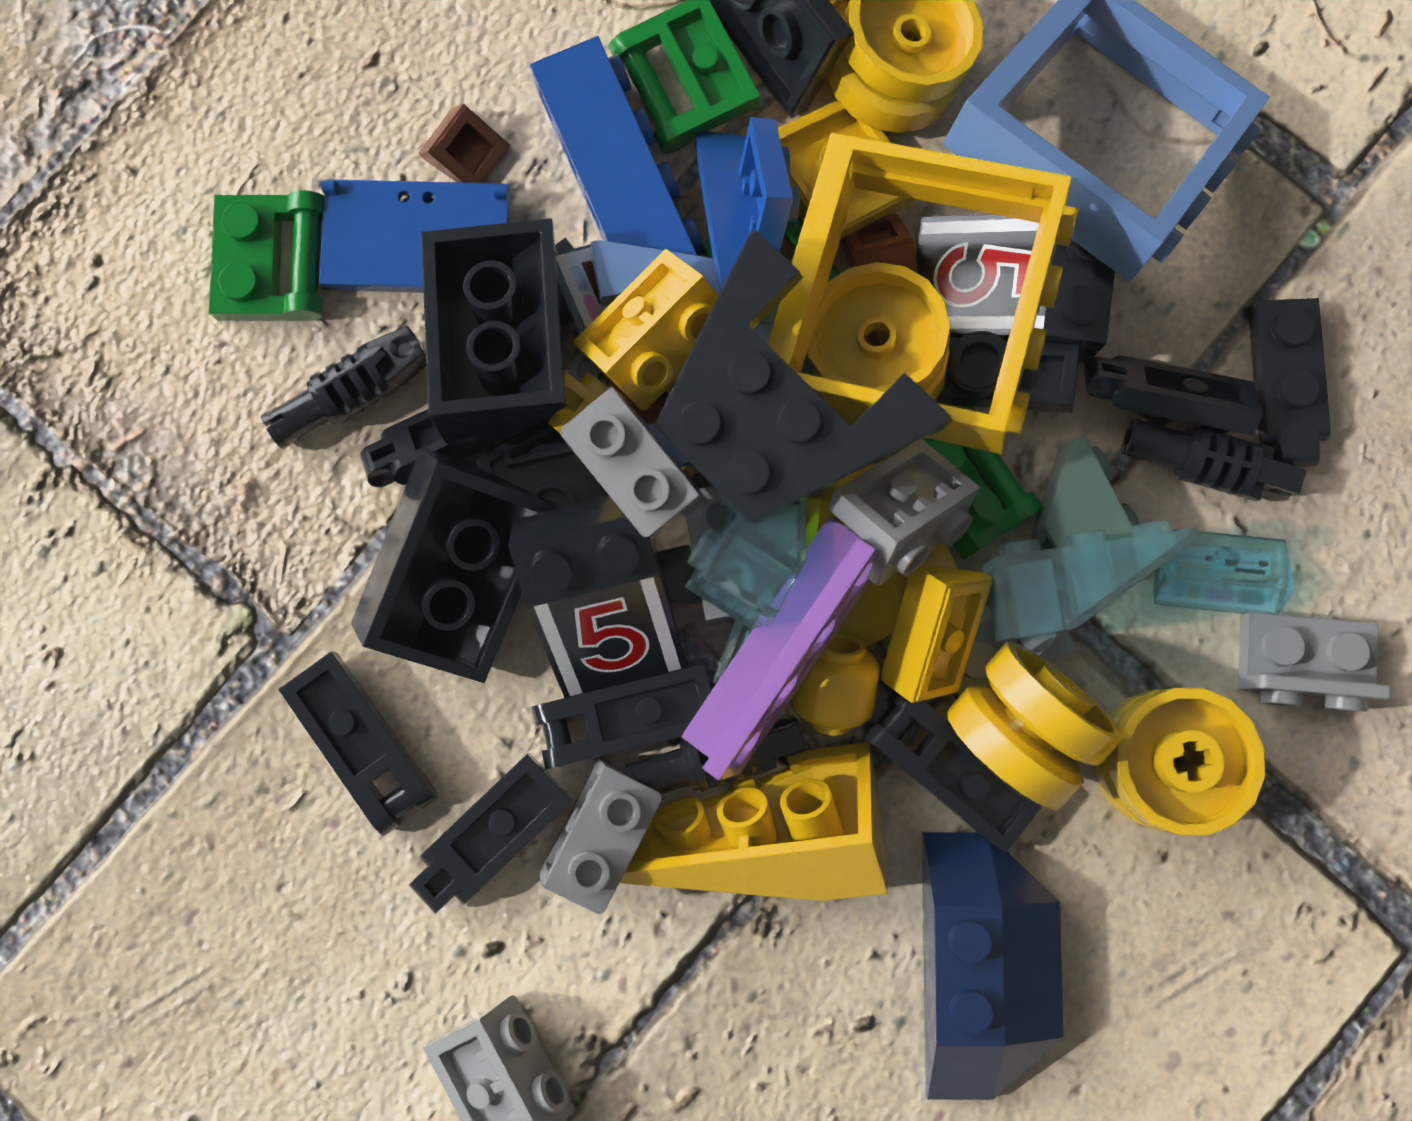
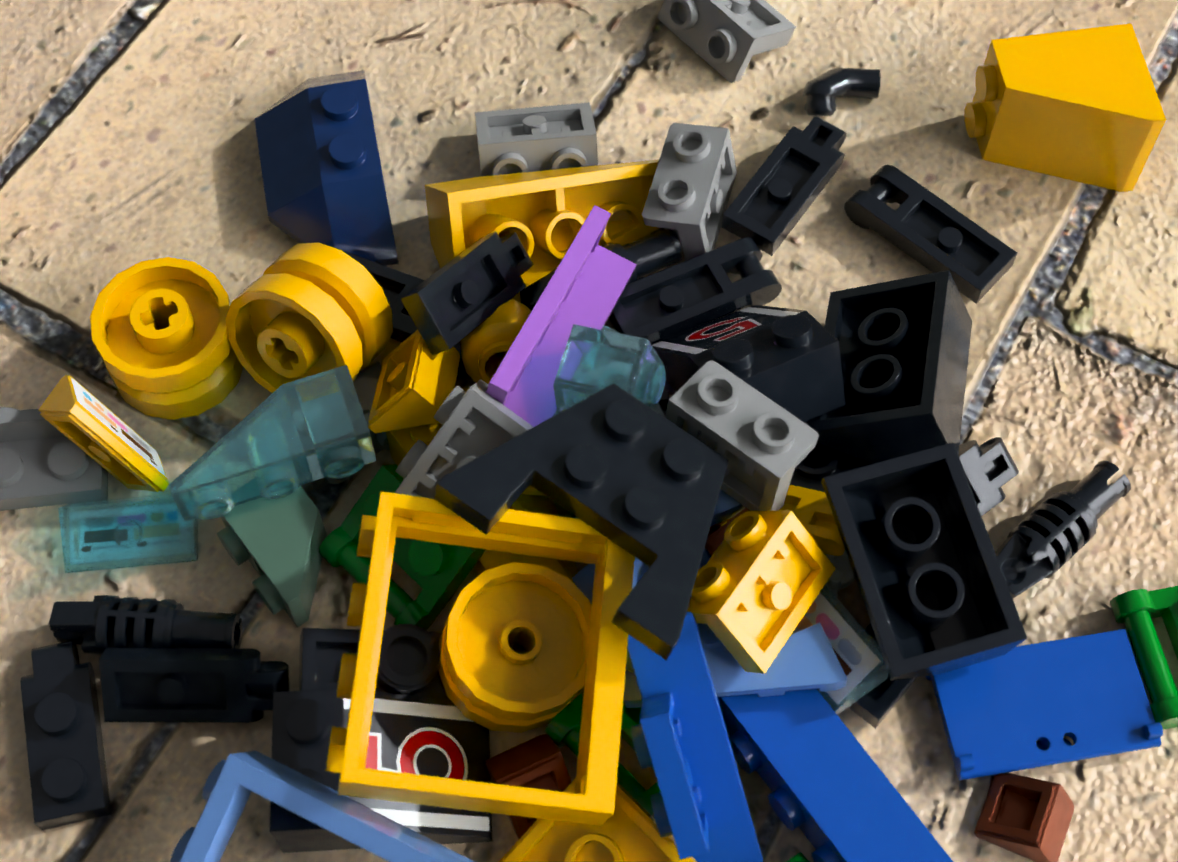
camera: 165 degrees right, 20 degrees down
none -> yellow slope [38,375,169,492]
none -> black hinge [401,231,533,355]
none -> light grey bracket [475,102,598,176]
none -> black arm [803,68,880,116]
none -> yellow slope [964,23,1166,192]

